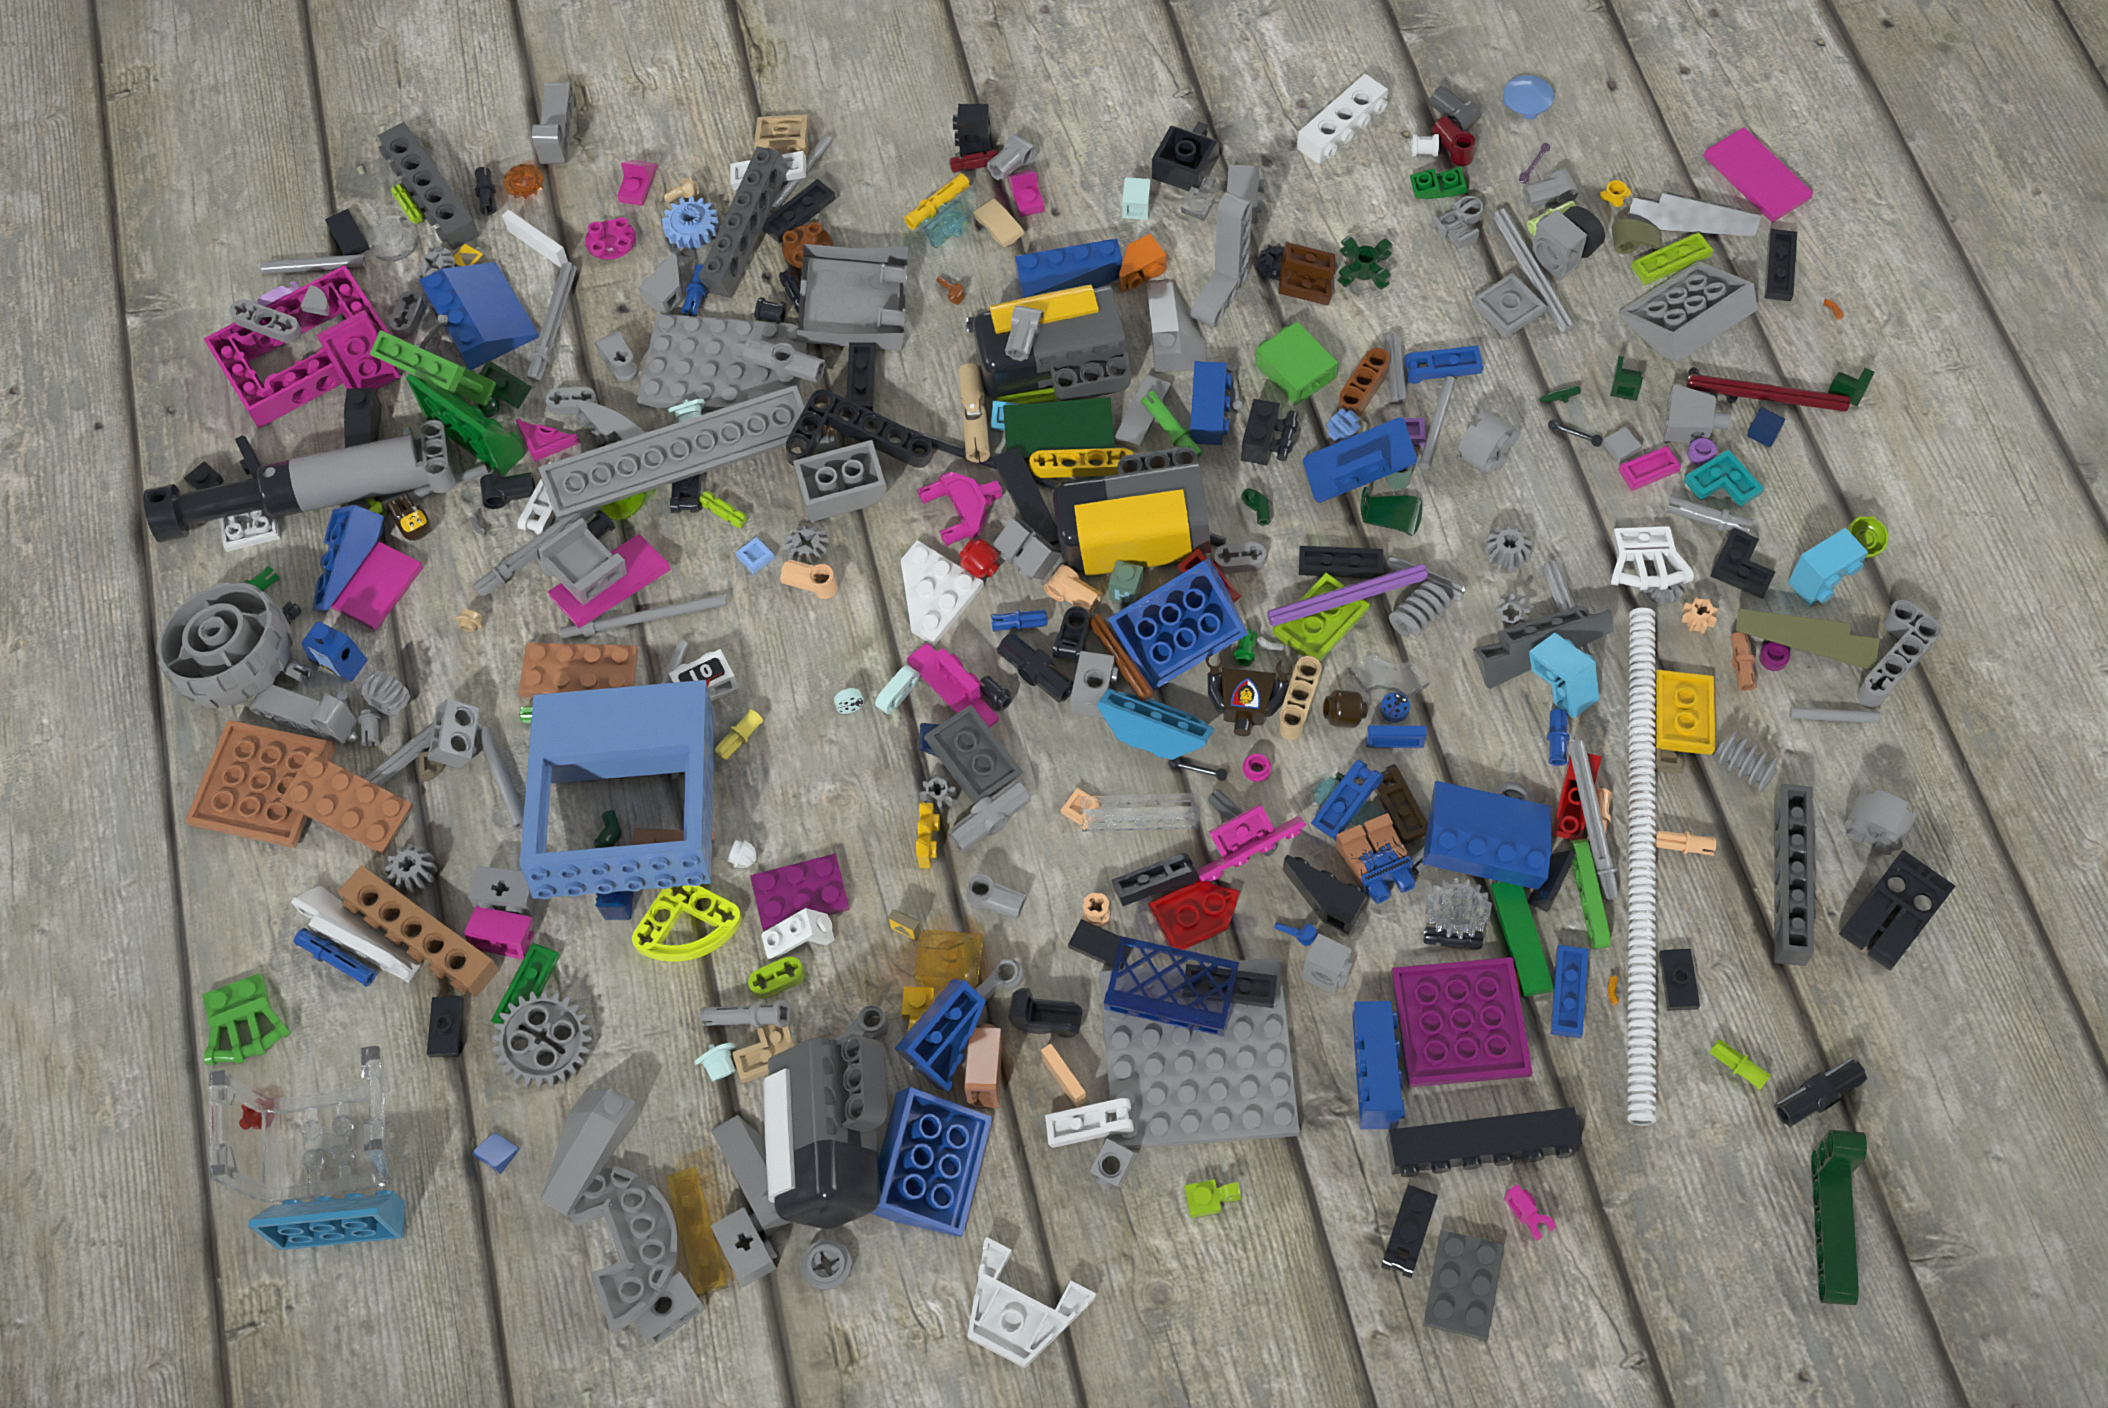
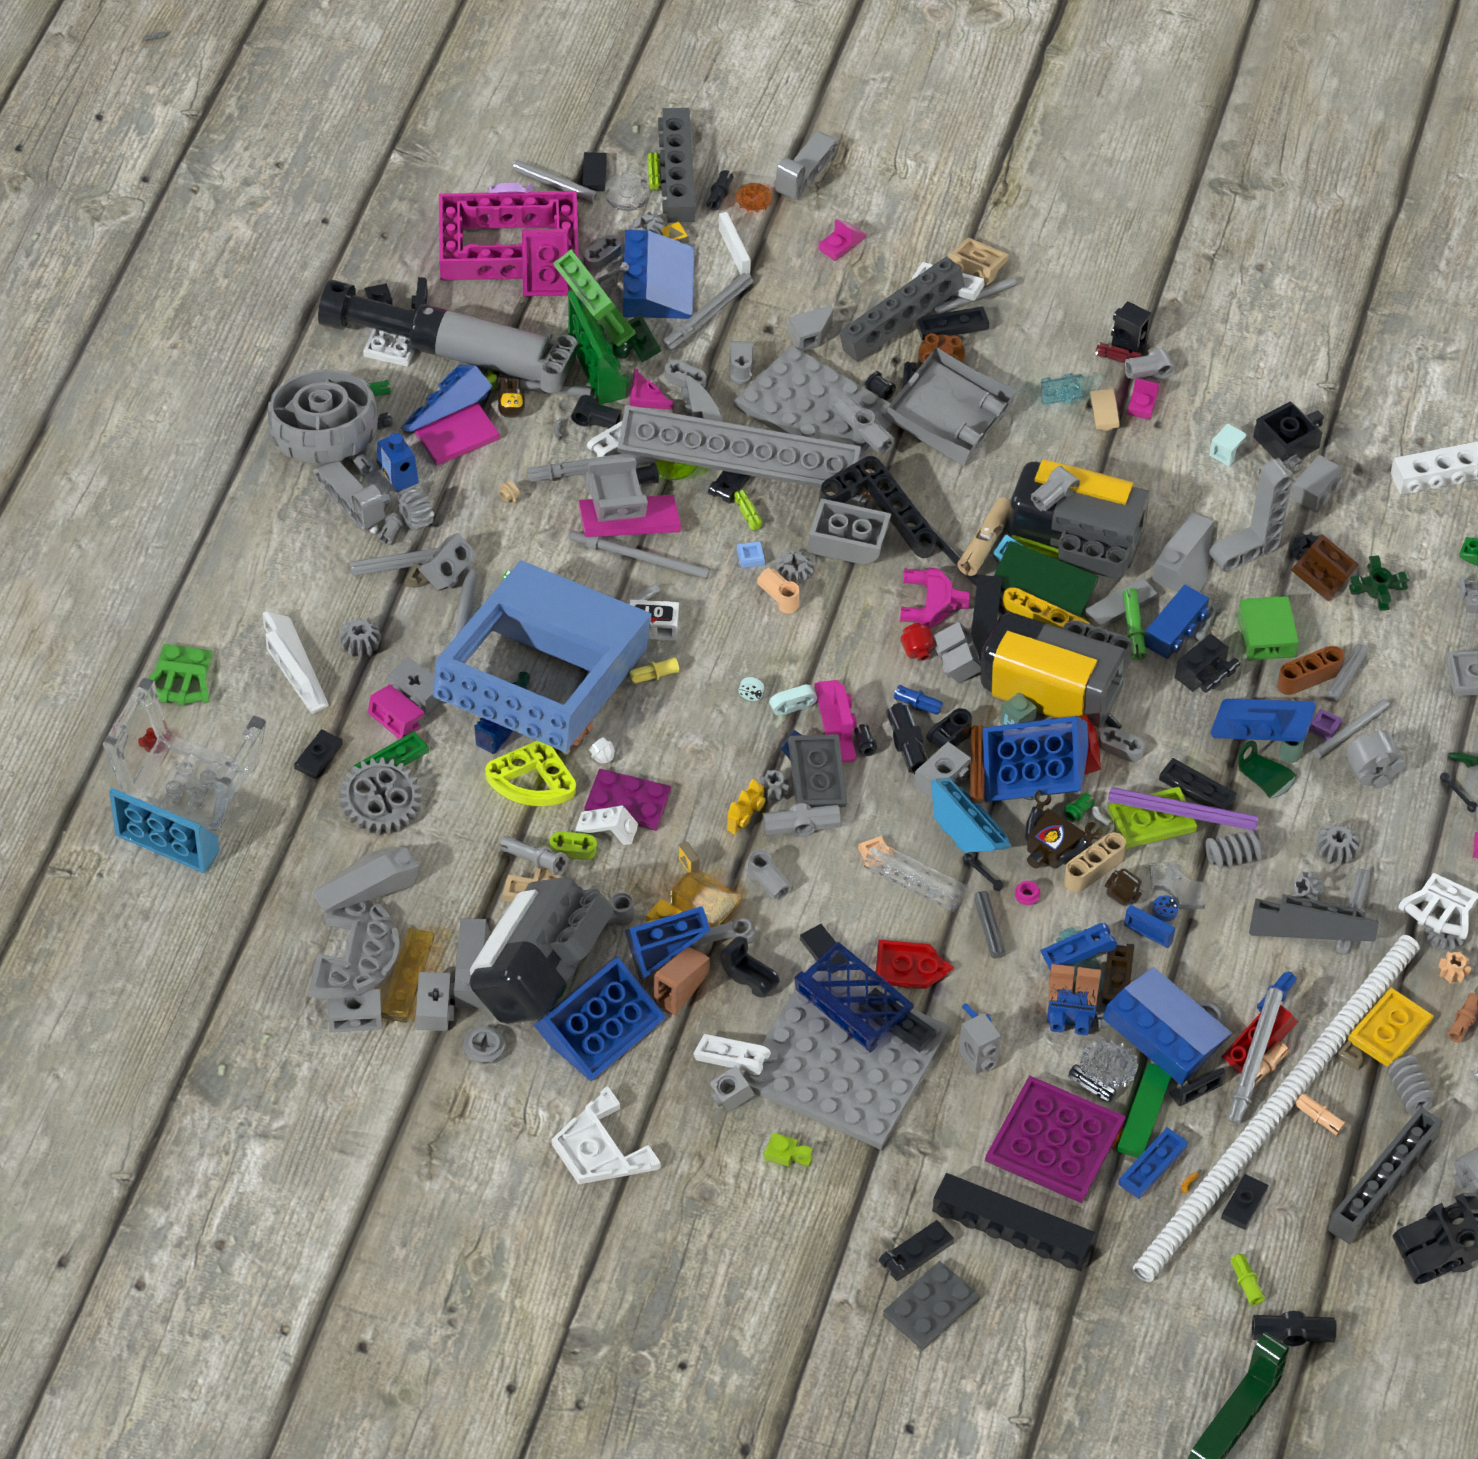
camera: 25 degrees right, 10 degrees down
nougat plate [185,720,337,848] -> none
light grey beam [229,299,302,343] -> none
nougat plate [280,752,414,856] -> none
blue pin [293,928,377,987] -> none
light grey tile [301,285,329,316] -> none
medium nougat brick [337,865,499,998] -> none
black slope [344,388,382,448] -> none
slope [472,1132,520,1175] -> none
nougat plate [518,643,639,698] -> none
dark pink dish [585,217,636,259] -> none
light blue gear [662,197,719,250] -> none
tan plate [664,176,699,203] -> none
light aqua piece [668,399,705,422] -> none
blue pin [681,264,707,317] -> none
light aqua piece [694,1043,736,1082] -> none
black plate [846,342,876,411] -> none
white plate [901,540,984,646] -> none
yellow pin [903,173,970,230] -> none
dark orange hand [936,276,965,305] -> none
blue wedge [1015,238,1122,298] -> none
light nougat tile [1041,1044,1086,1108] -> none
light nougat piece [1044,564,1103,615] -> none
light nougat bush [1083,893,1110,928] -> none
black plate [1111,853,1199,907] -> none
orange slope [1119,234,1167,293] -> none
dark pink bracket [1197,804,1306,881] -> none
dark green arm [1241,488,1271,526] -> none
black slope [1283,855,1367,935] -> none
medium blue gear [1325,408,1361,442] -> none
blue wedge [1352,1001,1405,1130] -> none
light grey axle [1385,556,1466,601] -> none
blue plate [1404,345,1483,384] -> none
dark pink plate [1504,1184,1556,1241] -> none
medium azure brick [1529,633,1599,719] -> none
bright green beam [1569,839,1610,950] -> none

